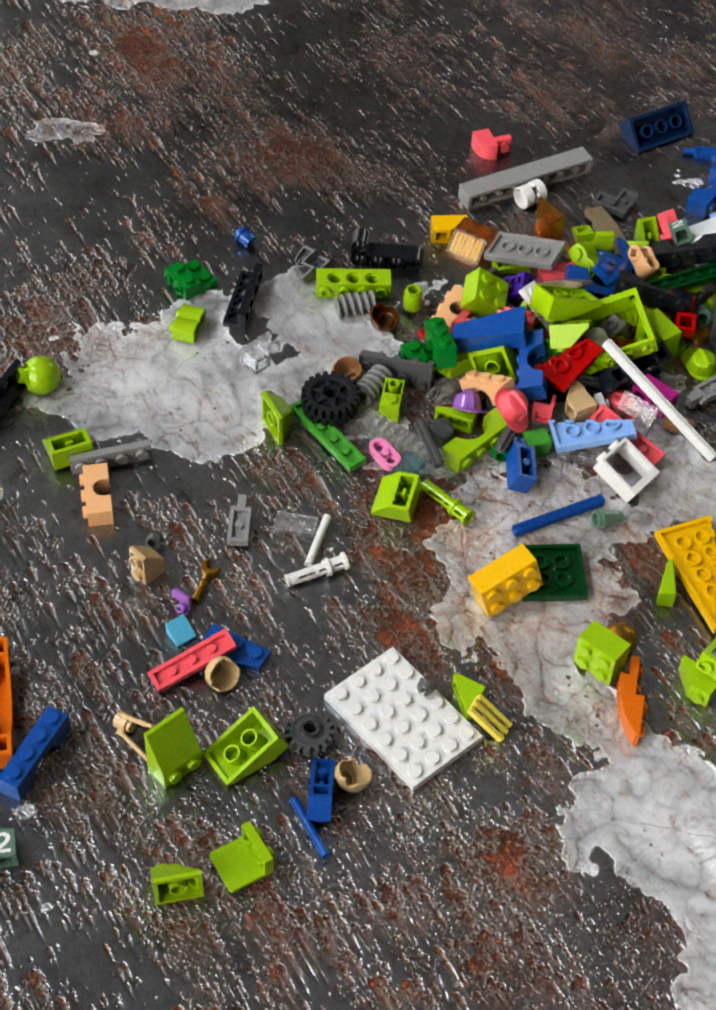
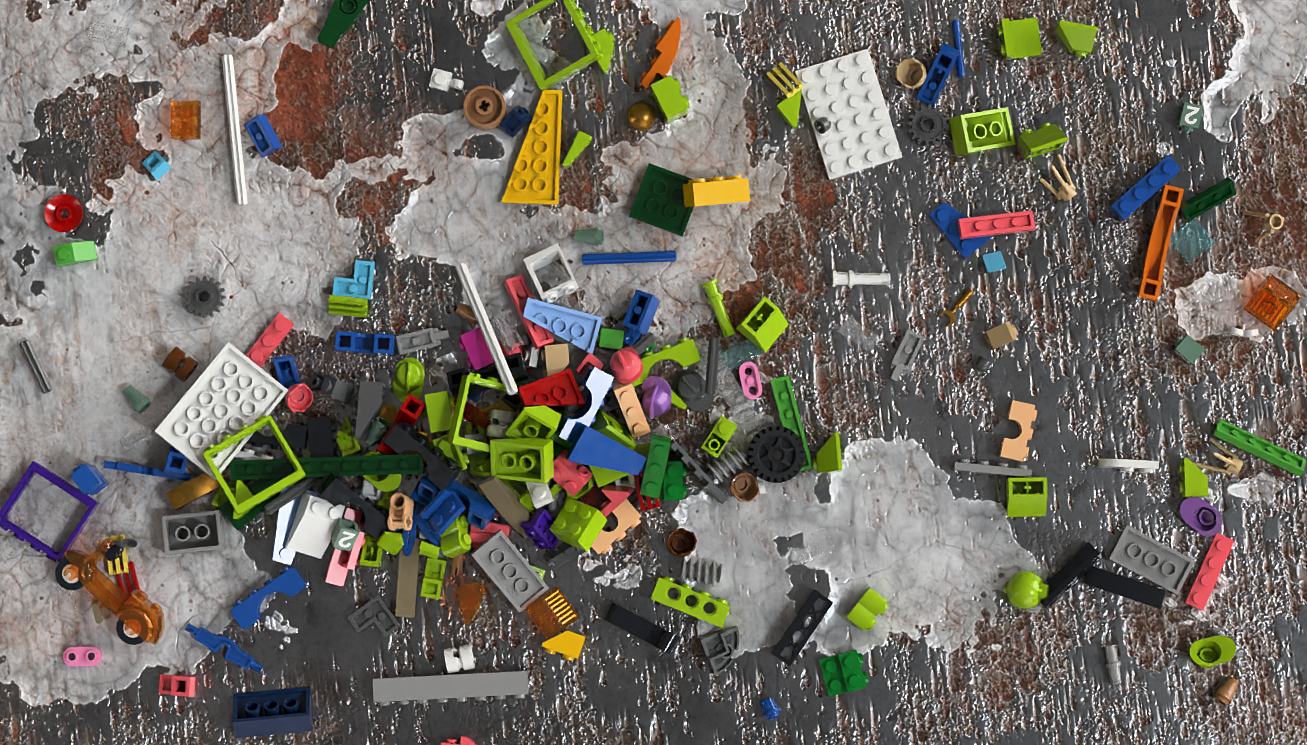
camera: 155 degrees left, 35 degrees up
medium lavender arm [171,587,192,615] -> none
tan hair [204,656,240,692] -> none
white bar [304,514,332,567] -> none
lime brick [403,284,423,313] -> none

